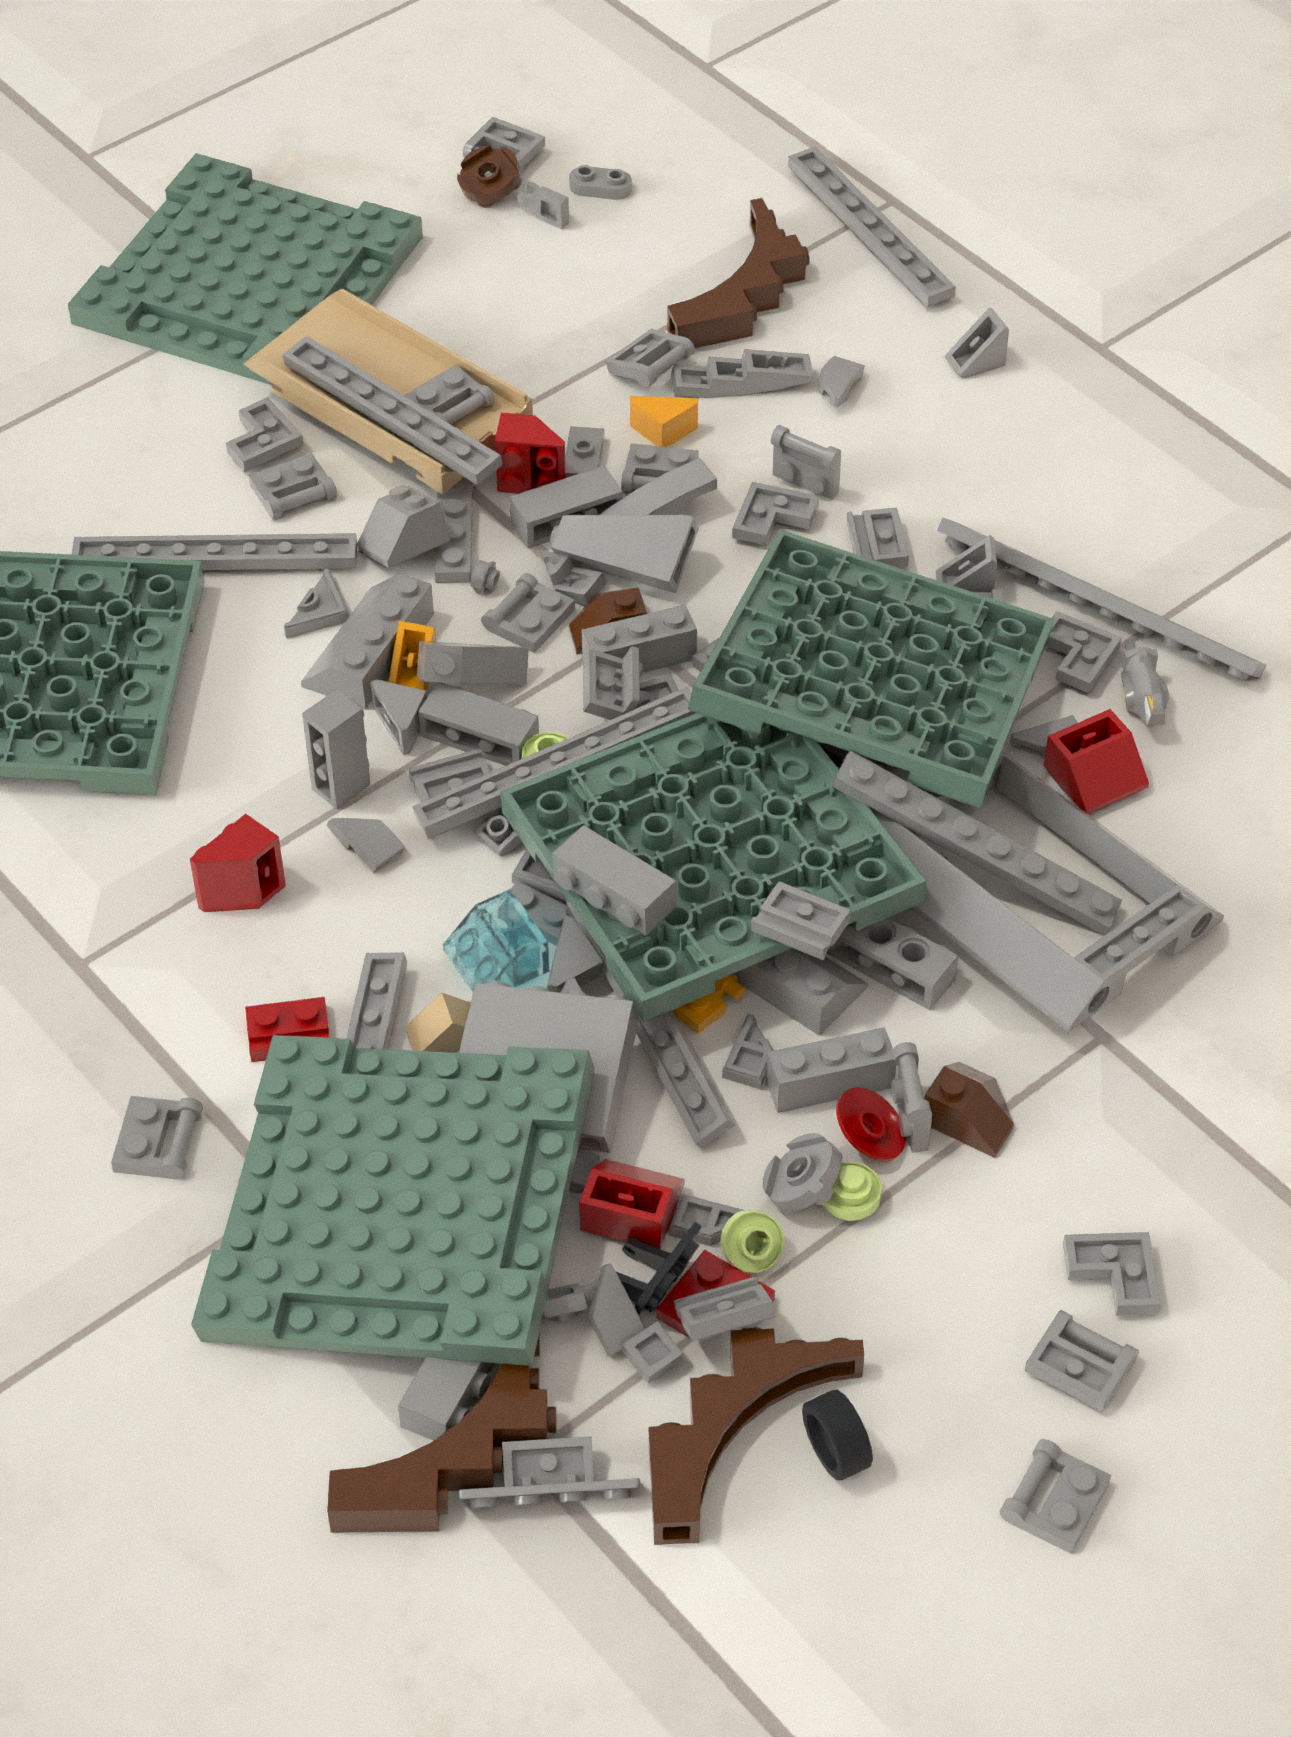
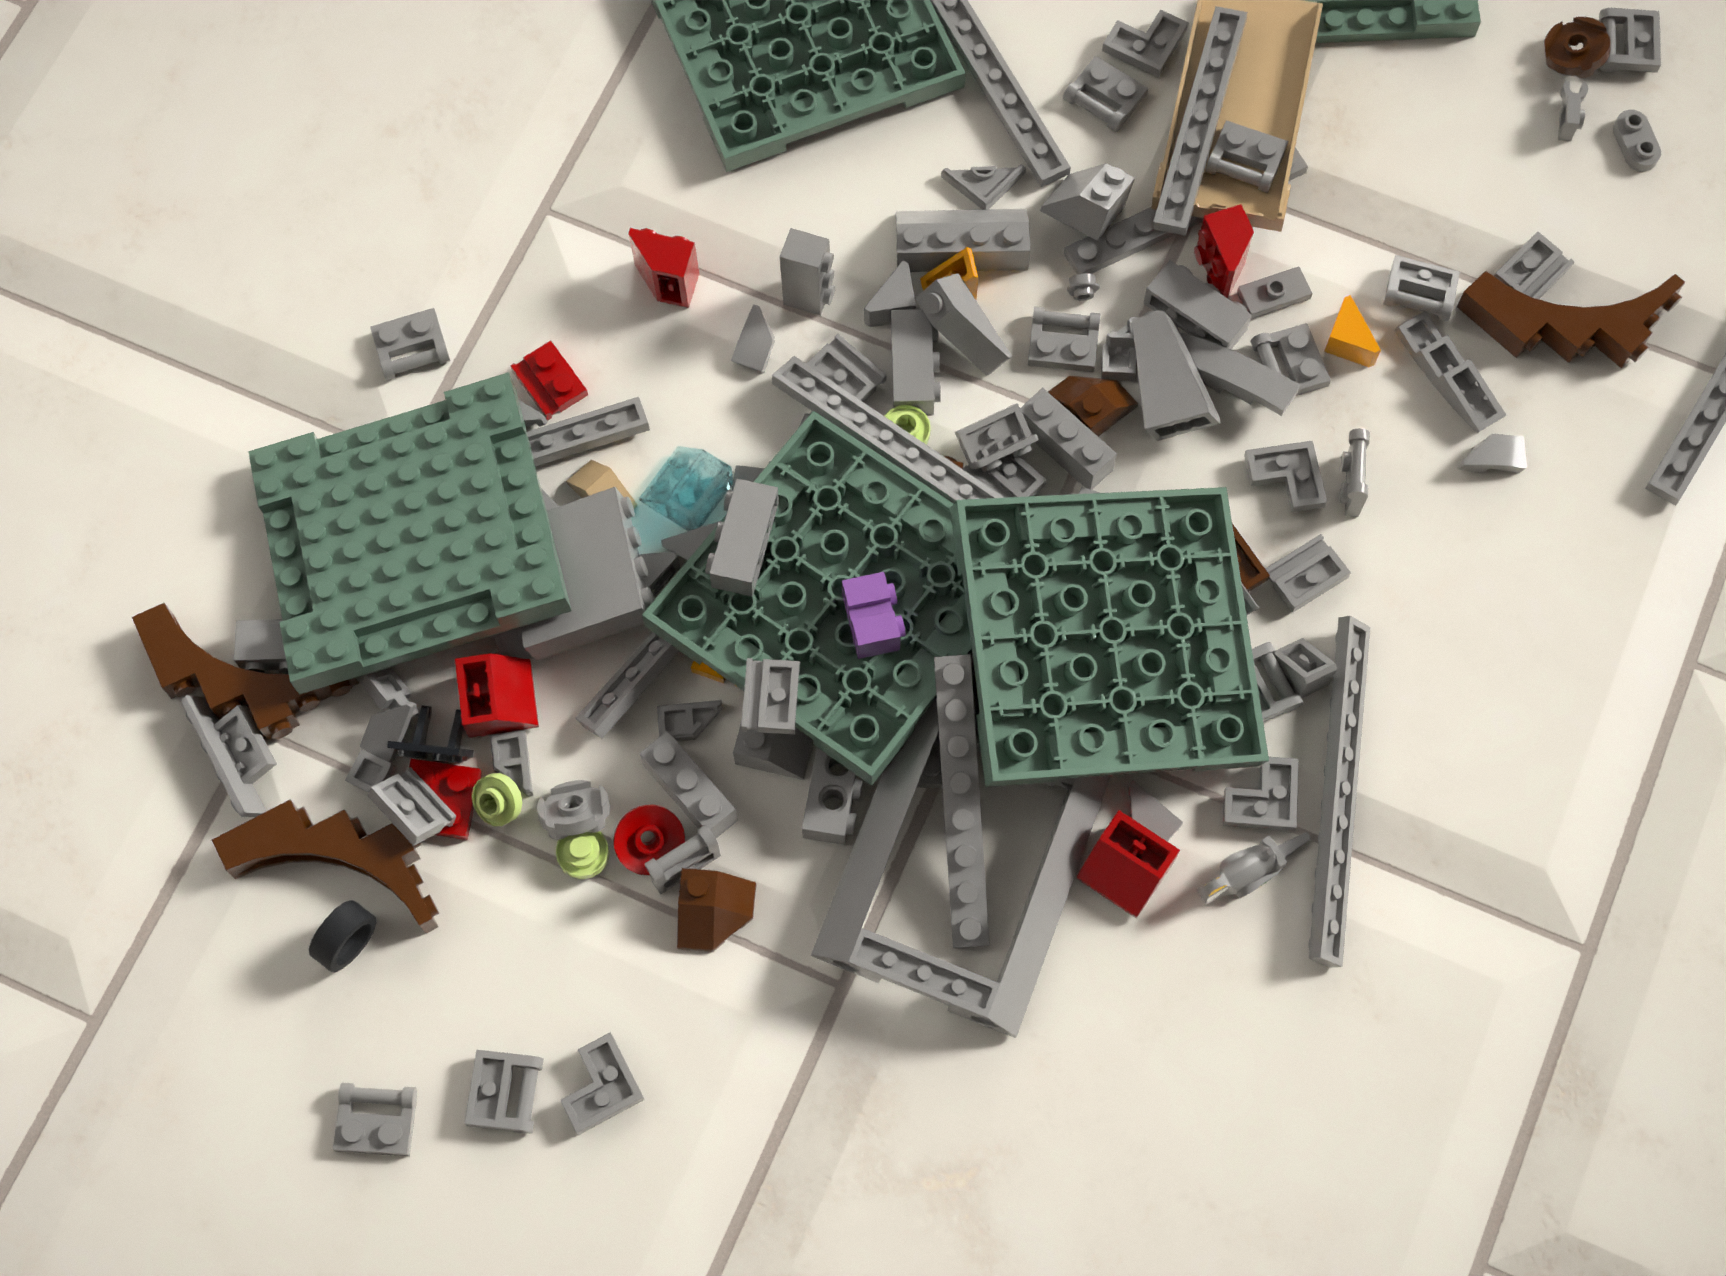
camera: 65 degrees right, 20 degrees up
light grey slope [945,307,1009,379] -> none
none -> medium lavender brick [842,572,906,659]
none -> light grey plate [1494,231,1575,299]

